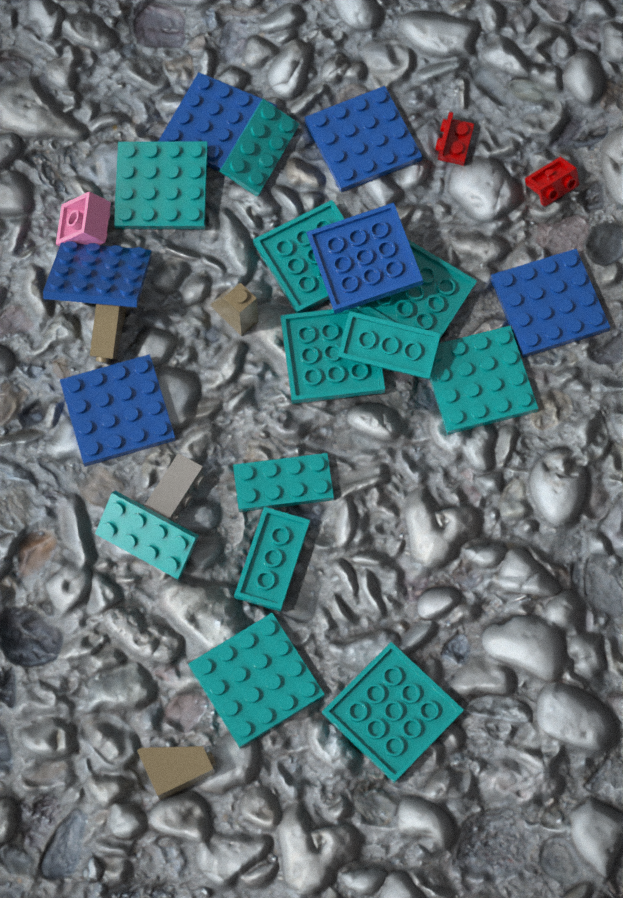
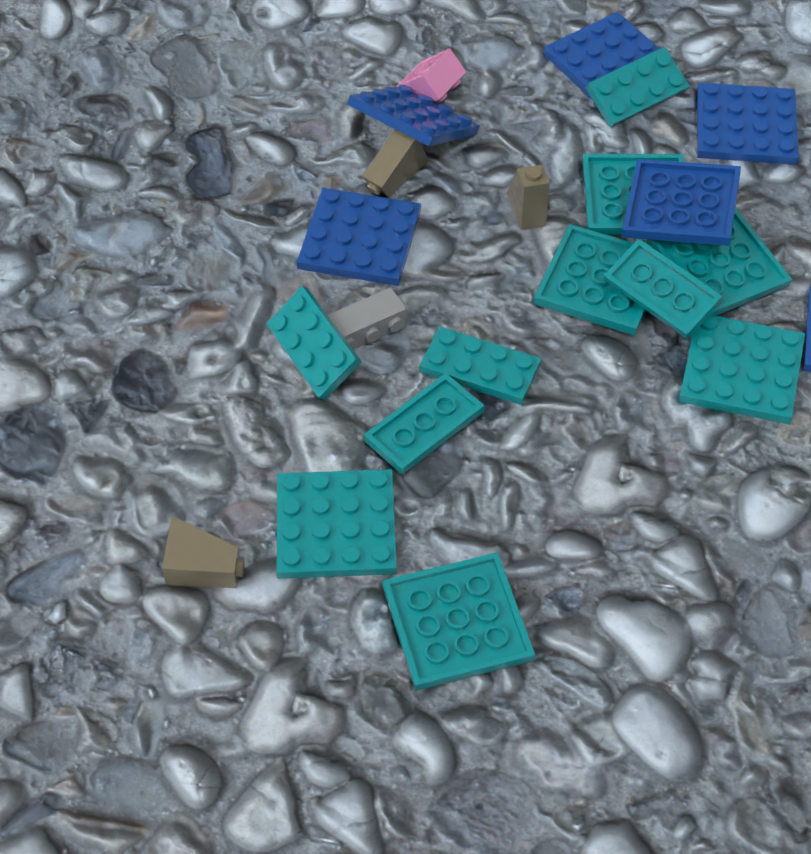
camera: 30 degrees right, 15 degrees down
teal plate [114,141,208,229] -> none

